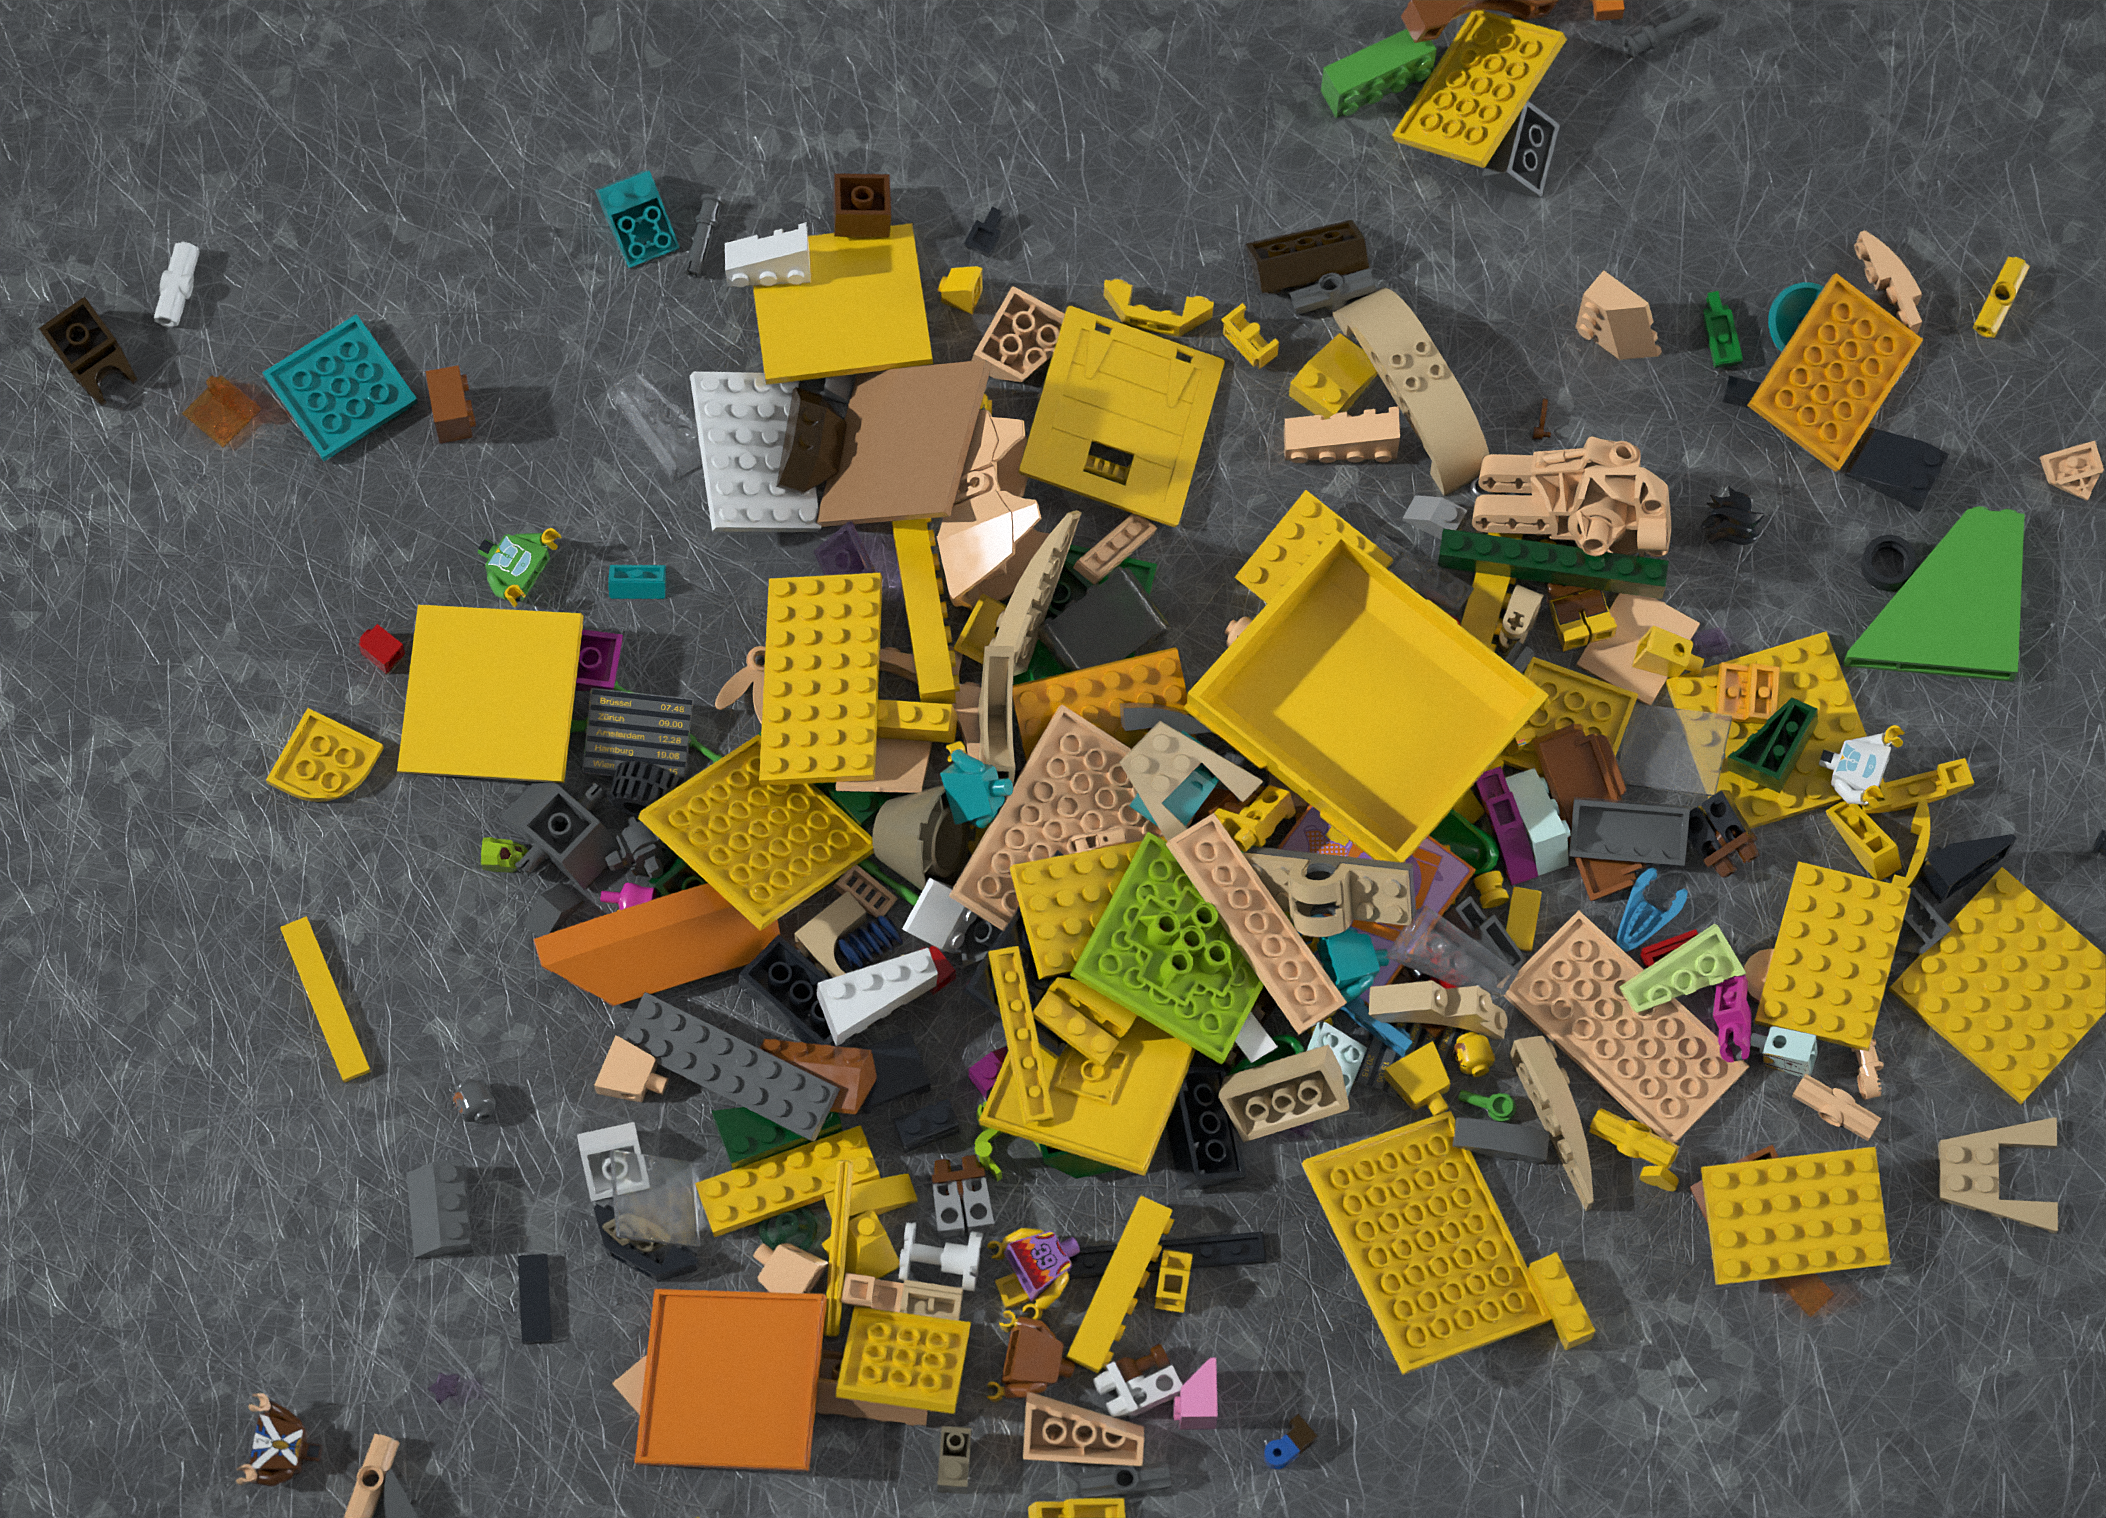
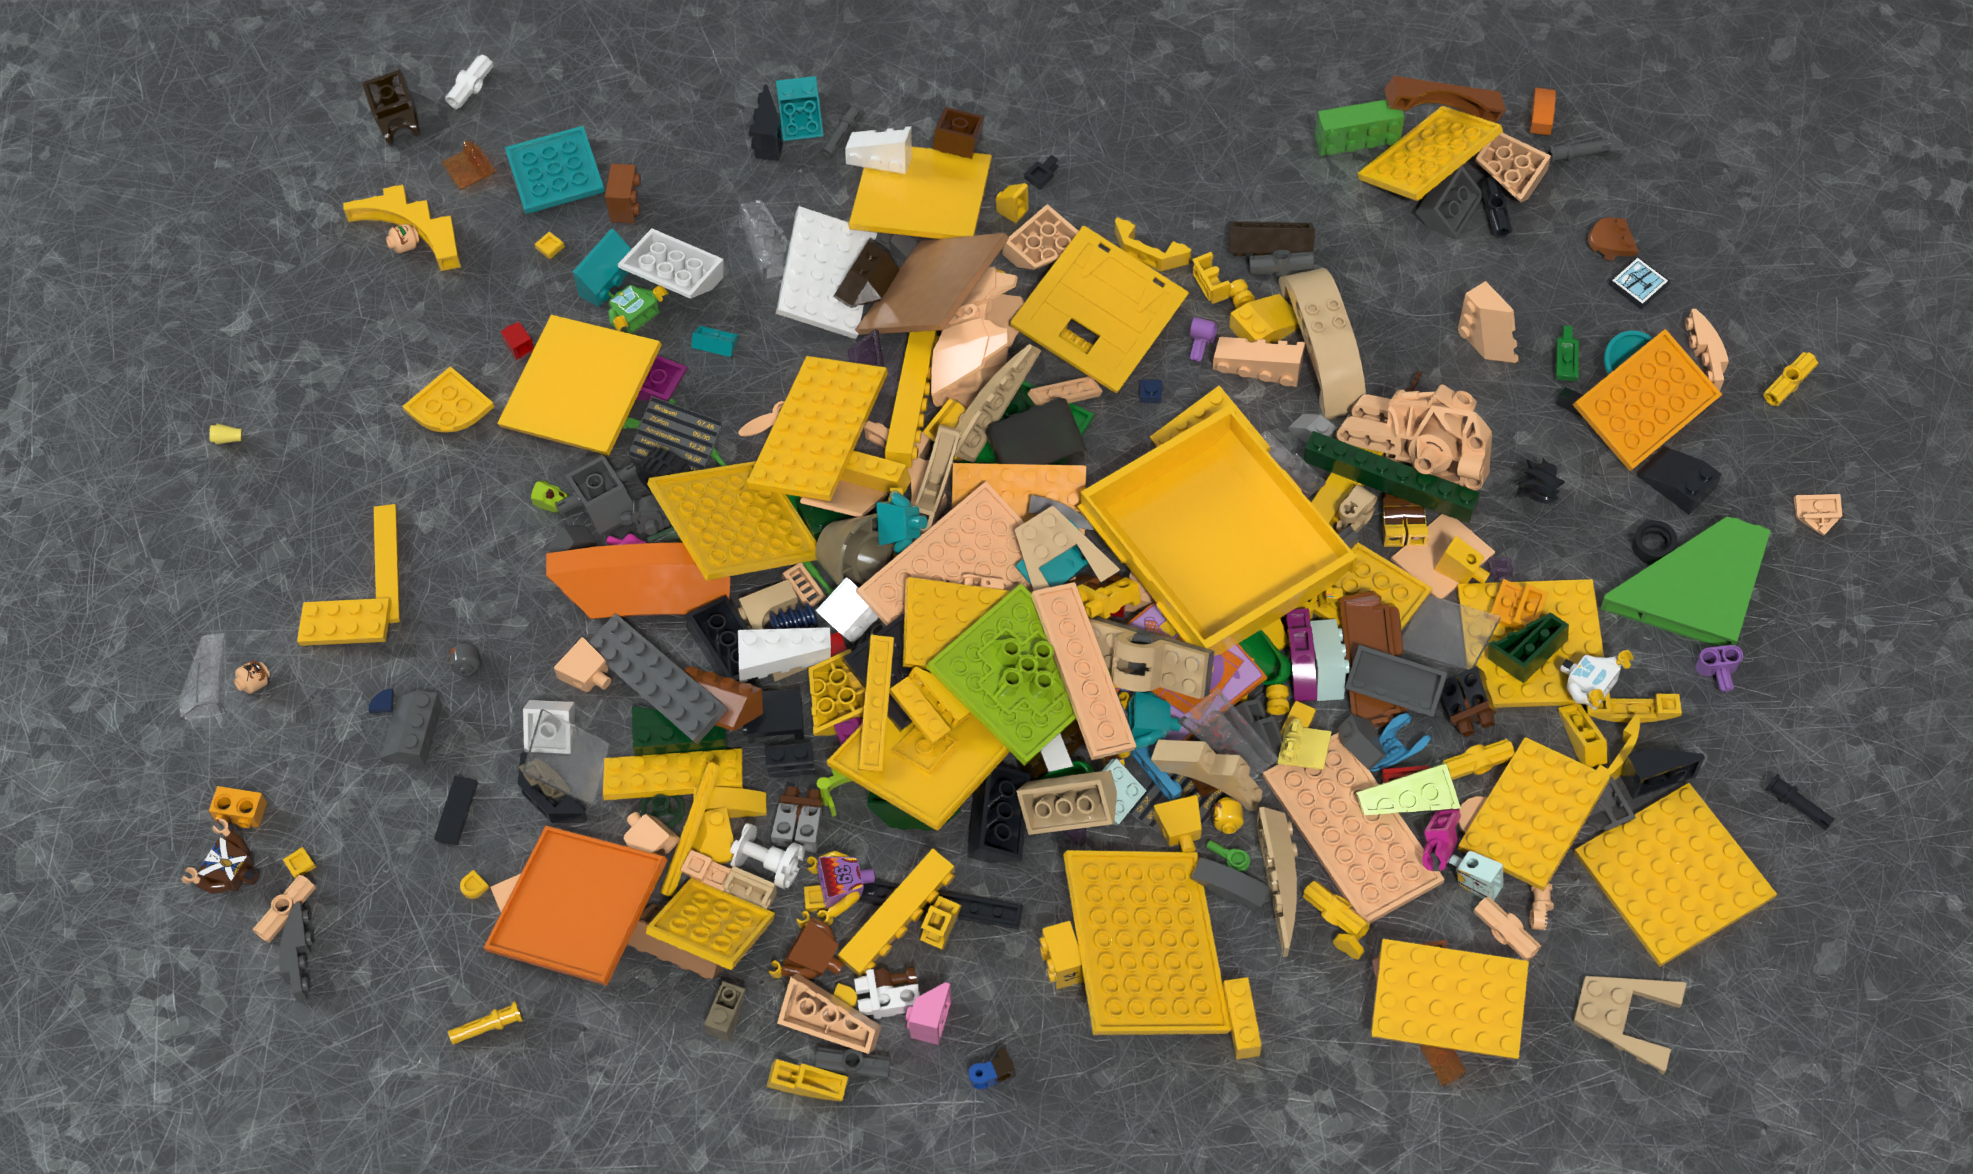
camera: 20 degrees right, 10 degrees down
clear purple piece [428,1372,460,1405] -> none
none -> clear wedge [179,633,226,721]
none -> light orange brick [209,786,267,828]
none -> light yellow cone [210,423,243,445]
none -> light nougat head [234,660,270,694]
none -> yellow tile [283,847,316,879]
none -> yellow plate [297,598,392,646]
none -> yellow arch [343,185,461,271]
none -> dark blue tile [368,688,394,713]
none -> light nougat head [386,224,419,254]
none -> yellow tile [460,869,489,899]
none -> yellow tile [534,232,565,259]
none -> teal slope [573,228,632,307]
none -> white slope [618,228,724,299]
none -> black slope [749,84,783,161]
none -> yellow wedge [809,649,866,736]
none -> yellow tile [833,983,857,1008]
none -> yellow brick [1039,921,1084,989]
none -> dark blue plate [1140,380,1162,403]
none -> medium lavender beam [1190,317,1217,362]
none -> yellow wheel [1229,279,1255,309]
none -> light yellow hinge [1277,719,1332,770]
none -> dark grey slope [1337,714,1386,770]
none -> yellow piece [1442,739,1515,780]
none -> light nougat wedge [1475,133,1551,202]
none -> black piece [1480,177,1512,238]
none -> dark orange slope [1588,217,1639,261]
none -> tile [1609,256,1670,310]
none -> medium lavender beam [1695,645,1743,693]

